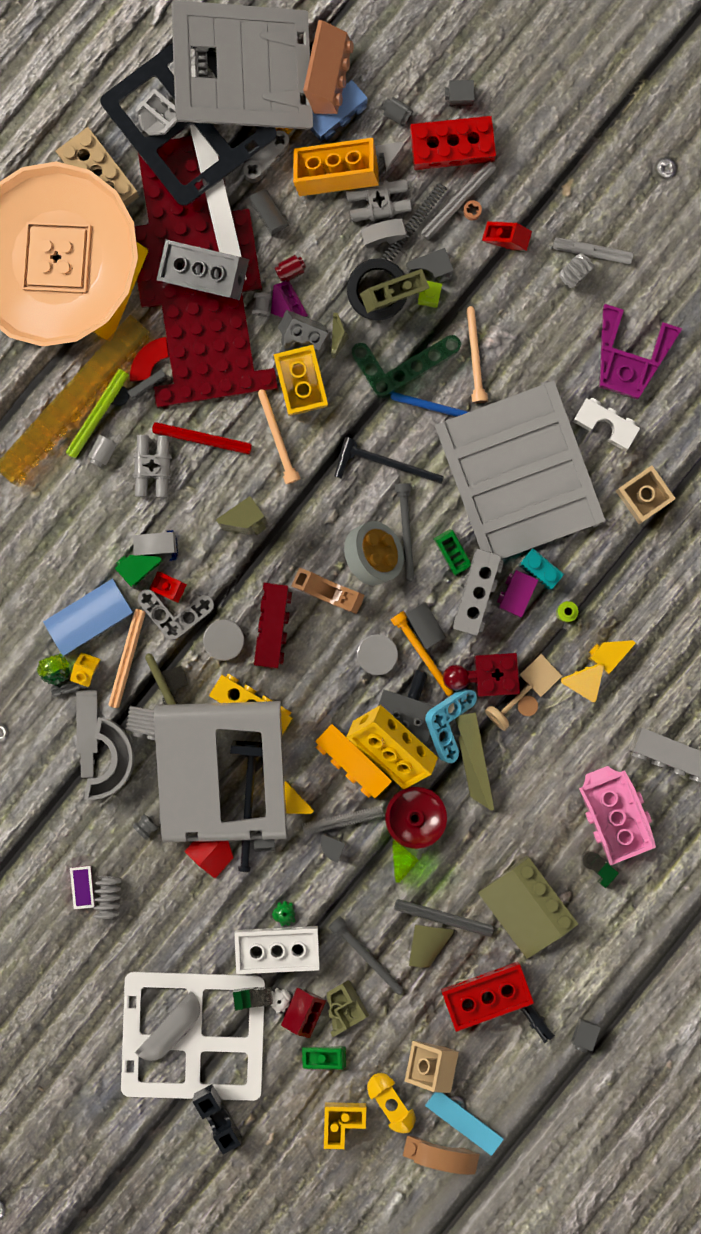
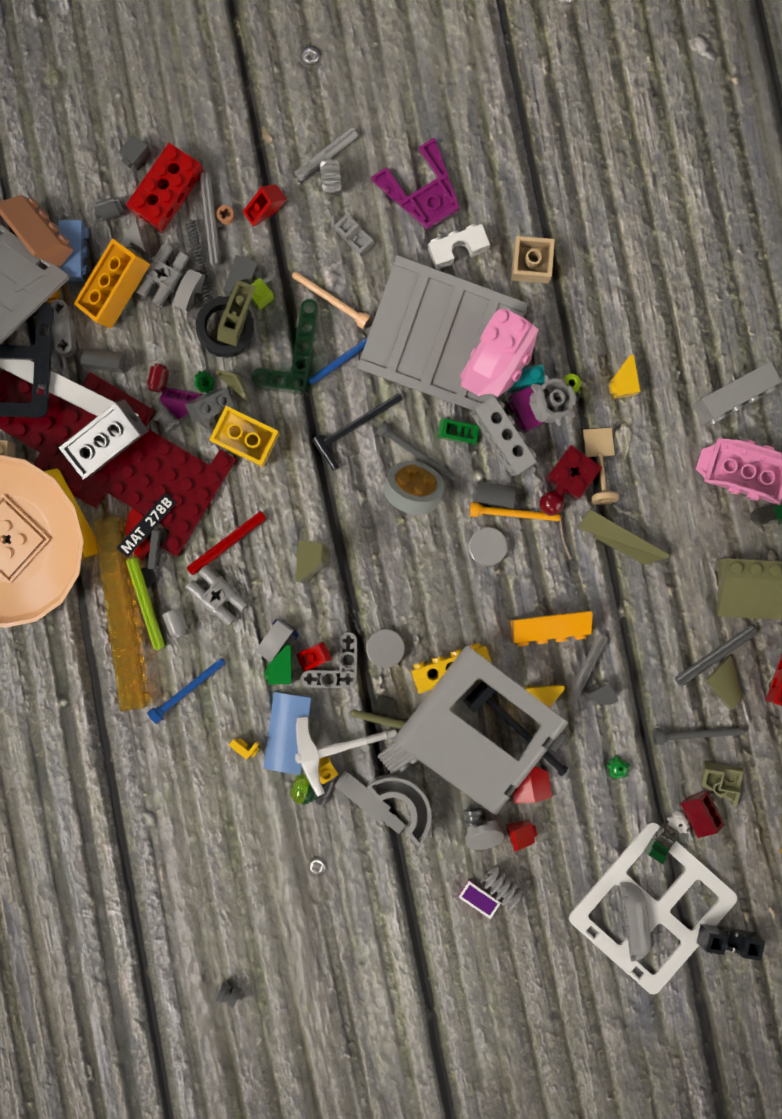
camera: 45 degrees left, 0 degrees up
light nougat axle [109,609,146,708] -> none
white brick [234,926,320,974] -> none
dark red wedge [254,582,292,669] -> none
light nougat piece [258,389,301,484] -> none
medium nougat arch [291,568,365,614] -> none
green slope [302,1046,346,1069] -> none
yellow brick [346,705,438,789] -> none
dark grey piece [378,670,438,746] -> none
dark red dish [385,787,447,849] -> none
clear neon green slope [392,839,419,883] -> none
medium azure beam [425,688,477,763] -> none
medium nougat tile [517,696,538,716] -> none
yellow piece [561,663,604,702] -> none
none -> black sticker [117,493,176,558]
none -> blue piece [147,658,225,724]
none -> green animal [194,370,215,393]
none -> yellow bracket [229,737,260,760]
none -> white piece [295,717,397,796]
none -> light grey slope [333,214,375,257]
none -> bright pink slope [459,309,539,397]
none -> light grey tile [465,821,505,850]
none -> red slope [507,820,537,852]
none -> light grey brick [529,375,576,426]

